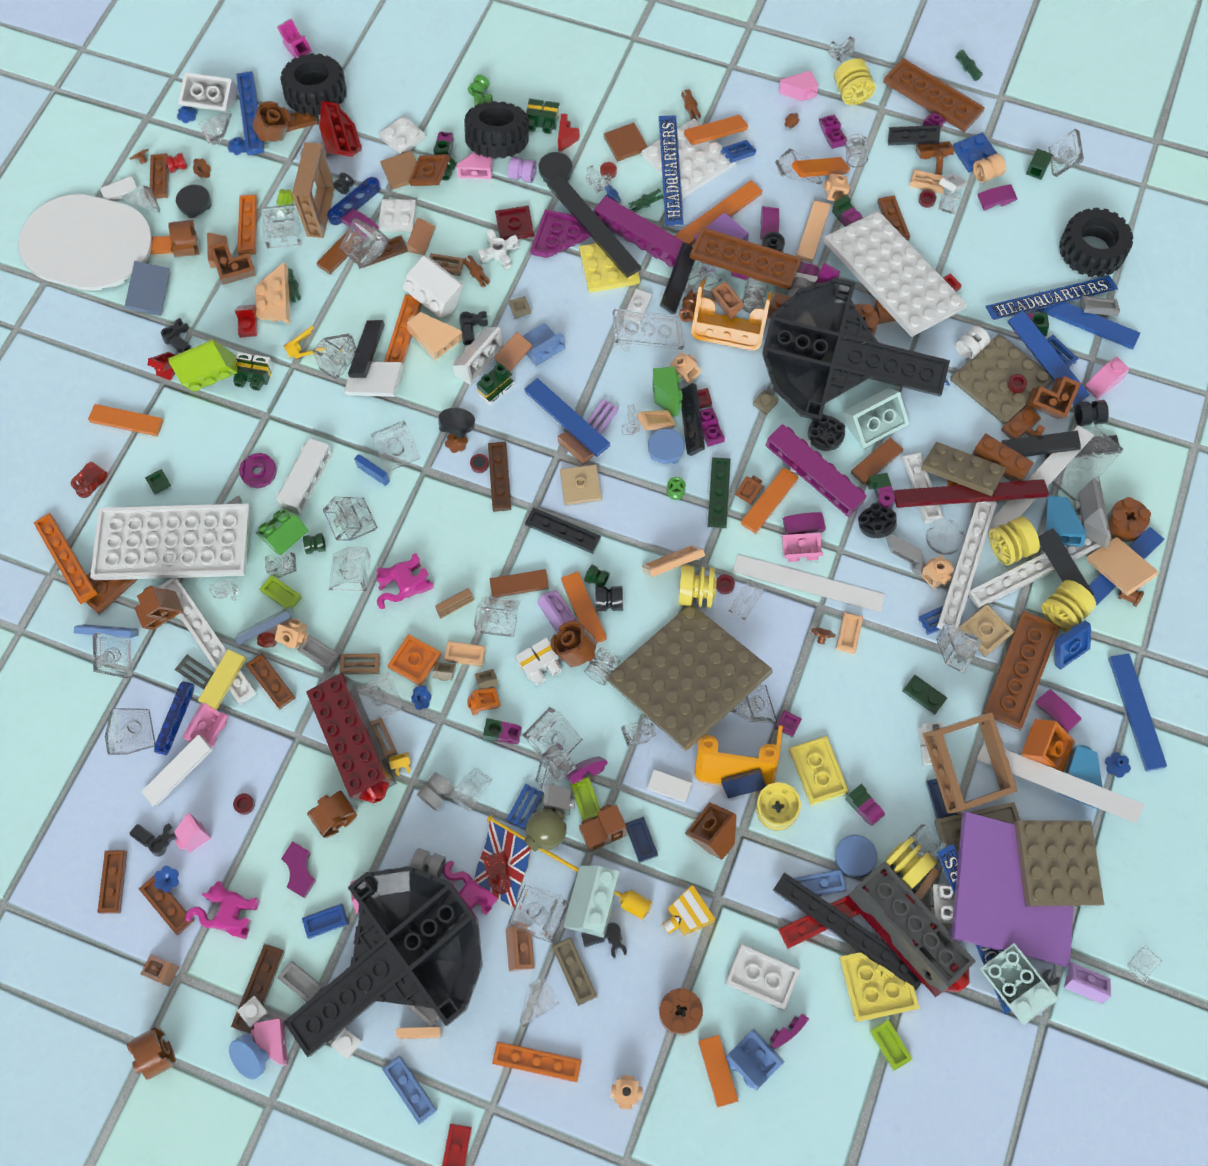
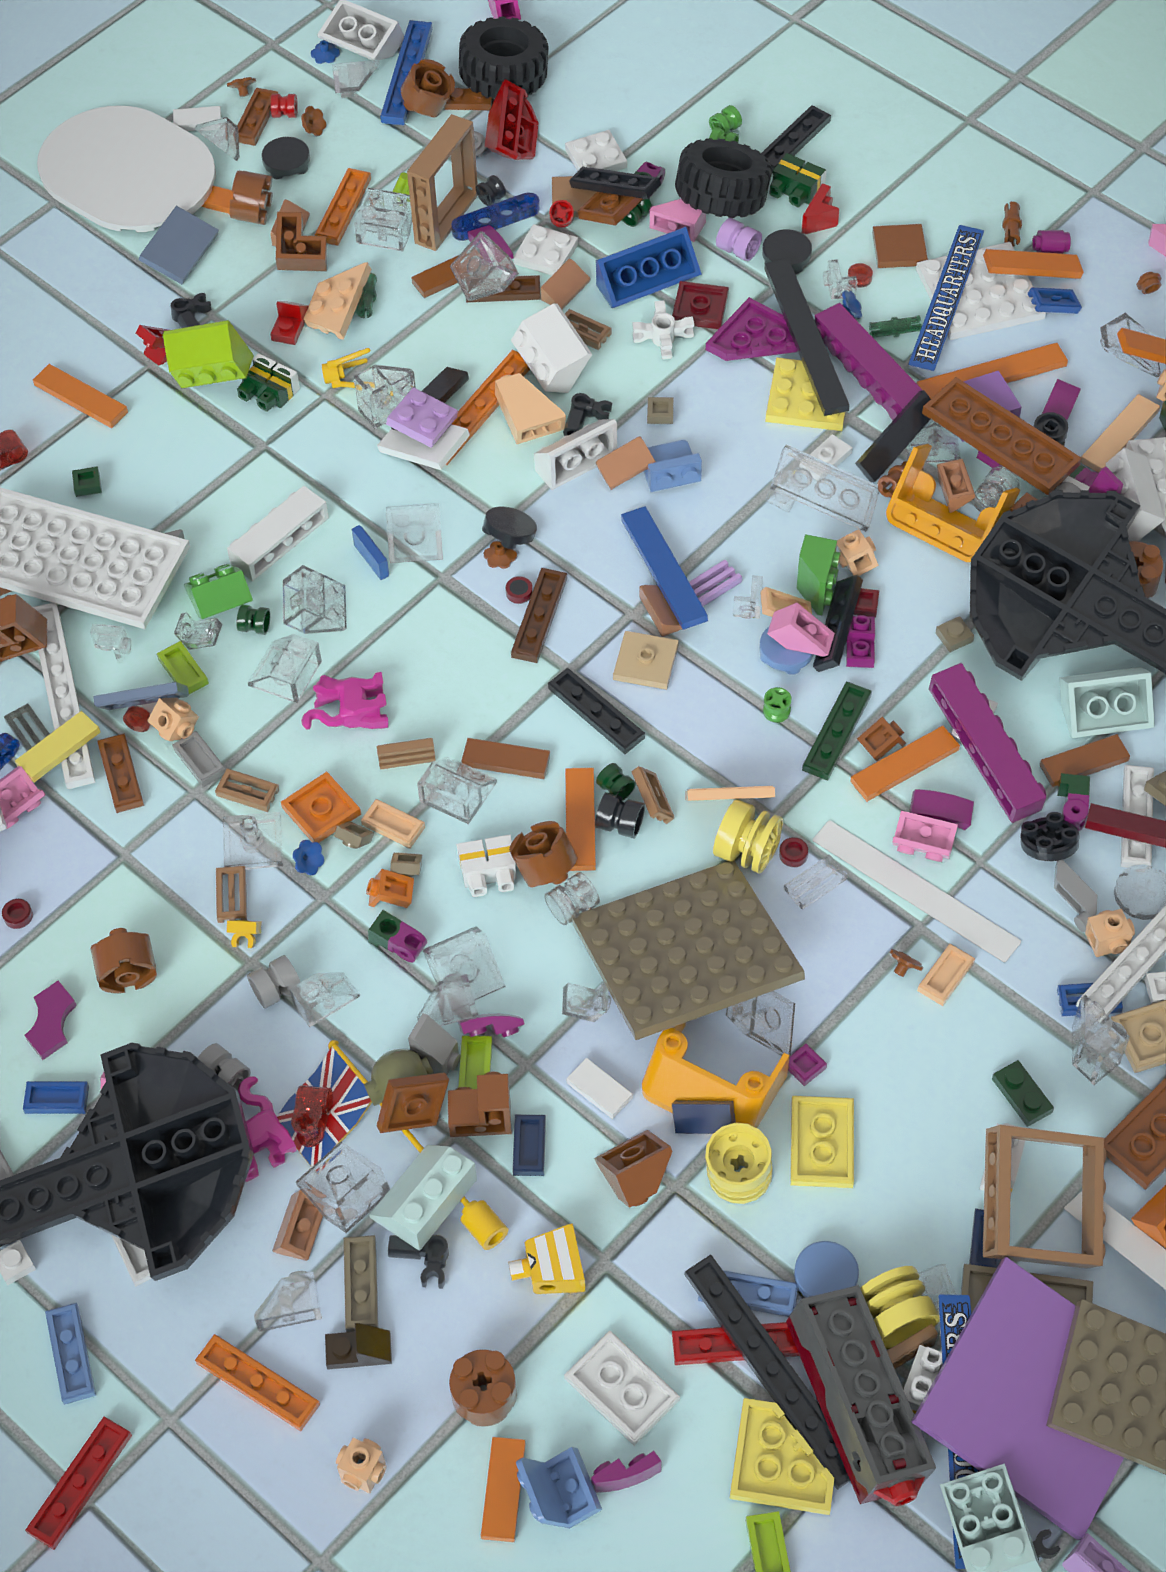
camera: 20 degrees right, 10 degrees down
blue plant [228,137,246,155] -> none
magenta tile [239,453,277,488] -> none
dark red piece [306,673,397,803] -> none
light nougat tile [396,1027,442,1039] -> none
dark orange pin [463,255,490,287] -> none
dark green hips [476,363,515,406] -> none
blue tile [507,784,544,830] -> none
lavender slope [537,590,576,632] -> none
black tile [808,414,845,451] -> none
leg [845,783,885,826] -> none
none -> dark brown slope [325,1323,392,1370]
none -> dark orange tile [376,1073,449,1133]
none -> lavender plate [386,387,458,448]
none -> red wheel [549,200,574,228]
none -> black tile [569,166,661,199]
none -> blue slope [596,227,702,308]
none -> medium nougat tile [631,766,675,824]
none -> black tile [761,105,831,174]
none -> bright pink slope [767,603,835,657]
none -> magenta brick [1032,230,1071,254]
none -> white slope [1106,448,1165,541]

